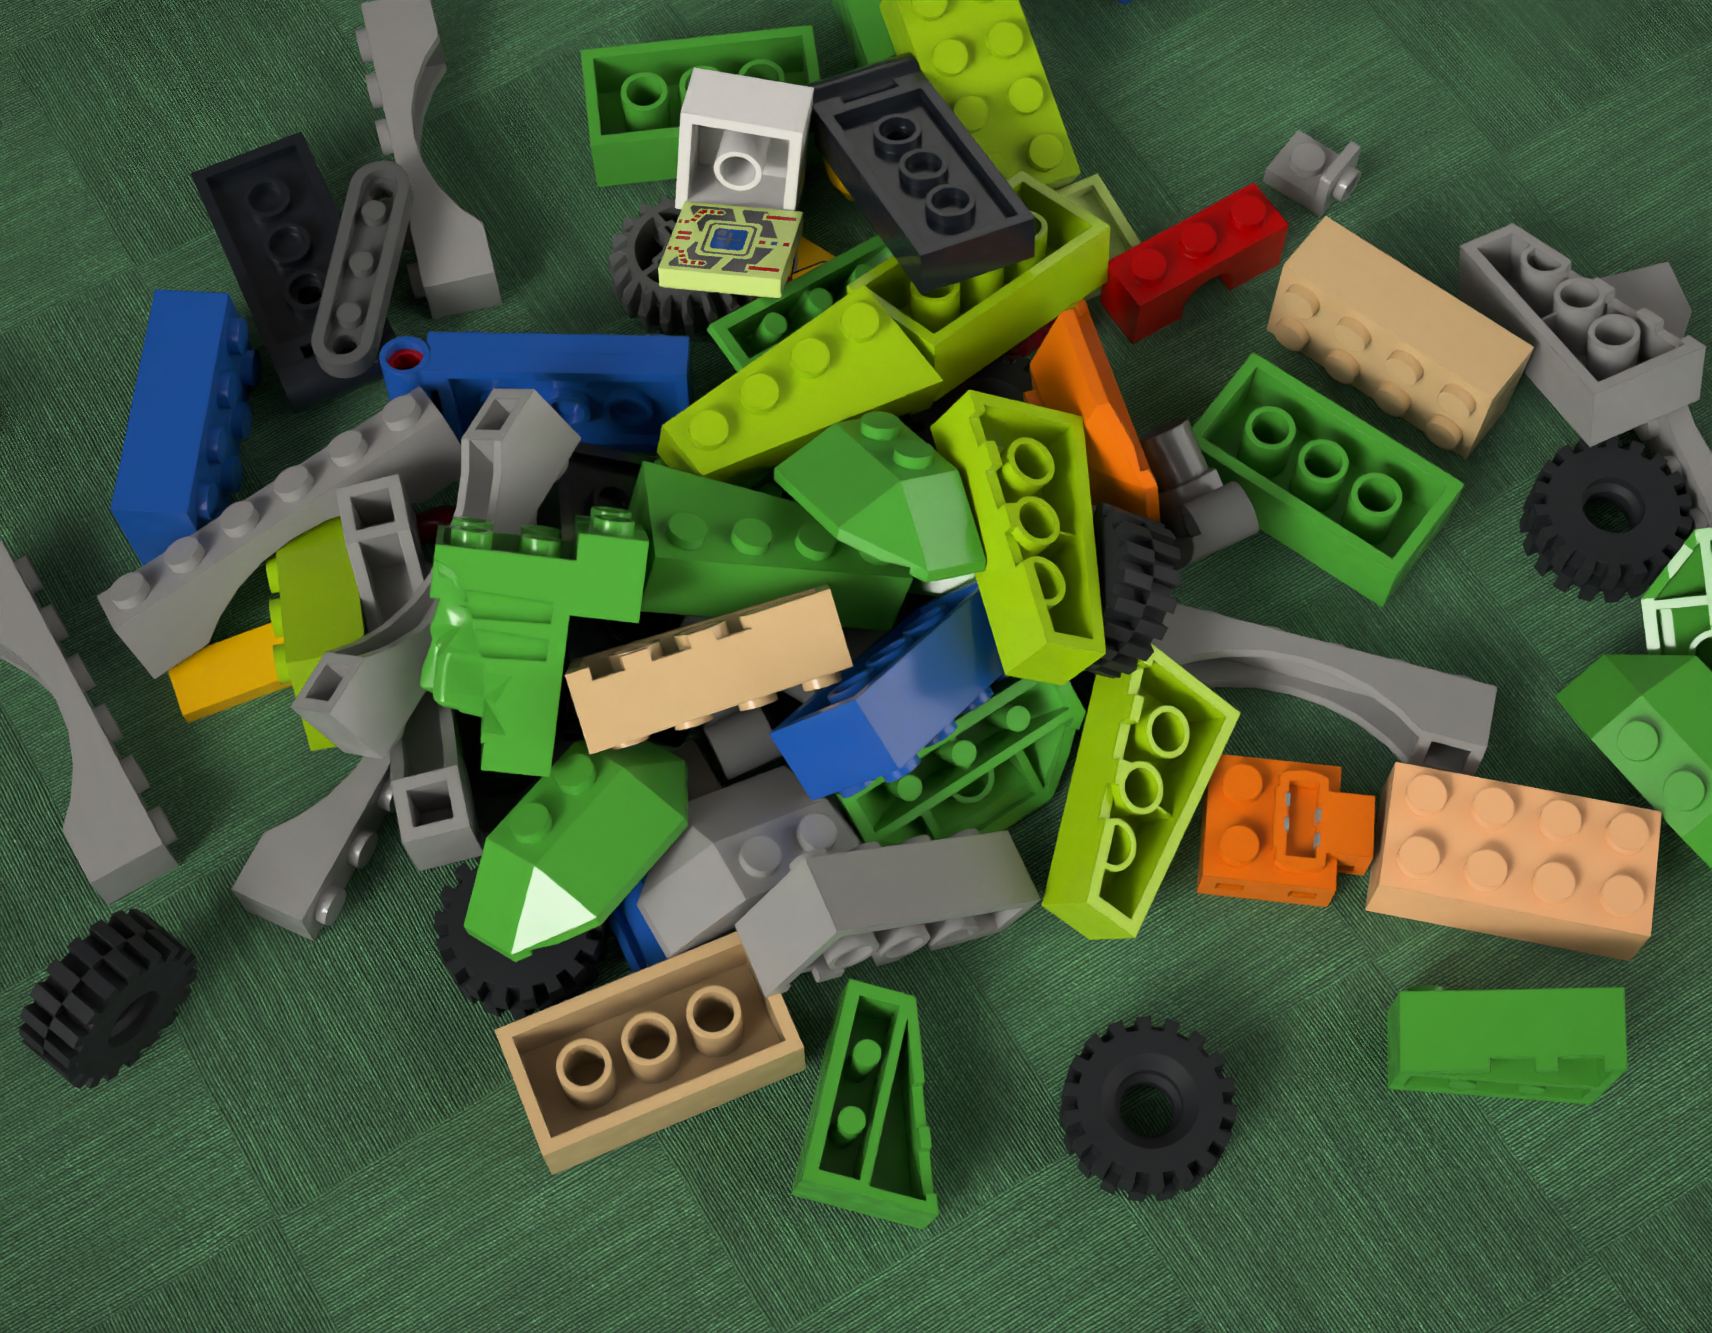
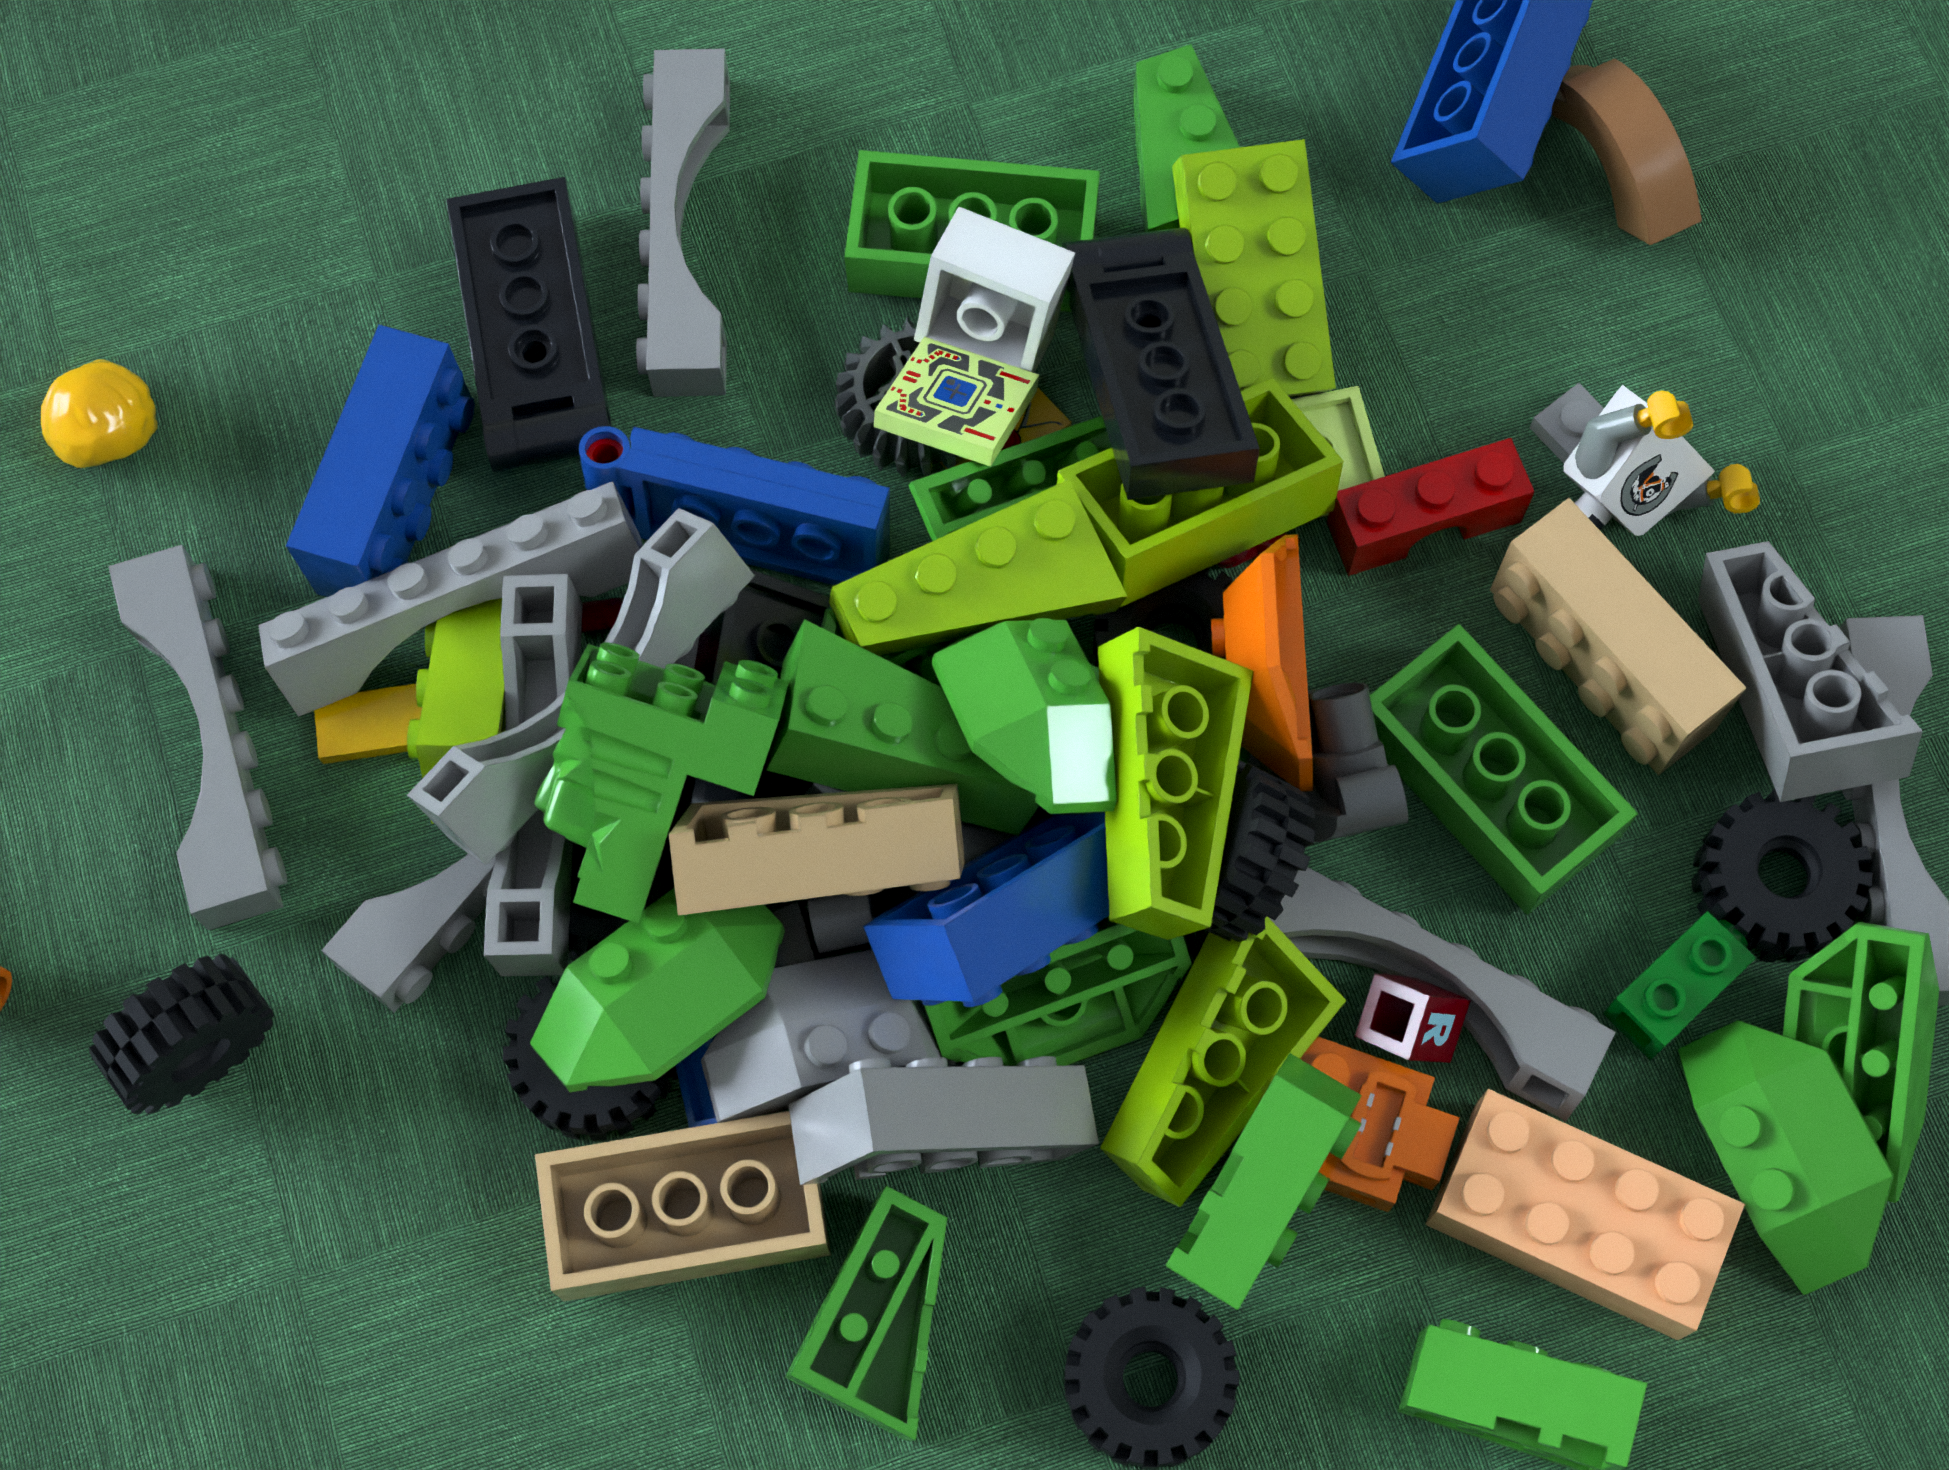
camera: 15 degrees right, 5 degrees up
dark grey plate [311,161,414,378] -> none
none -> bright green wedge [1165,1053,1362,1310]
none -> dark red brick [1354,973,1471,1063]
none -> torso [1563,385,1760,536]
none -> green brick [1603,911,1756,1061]

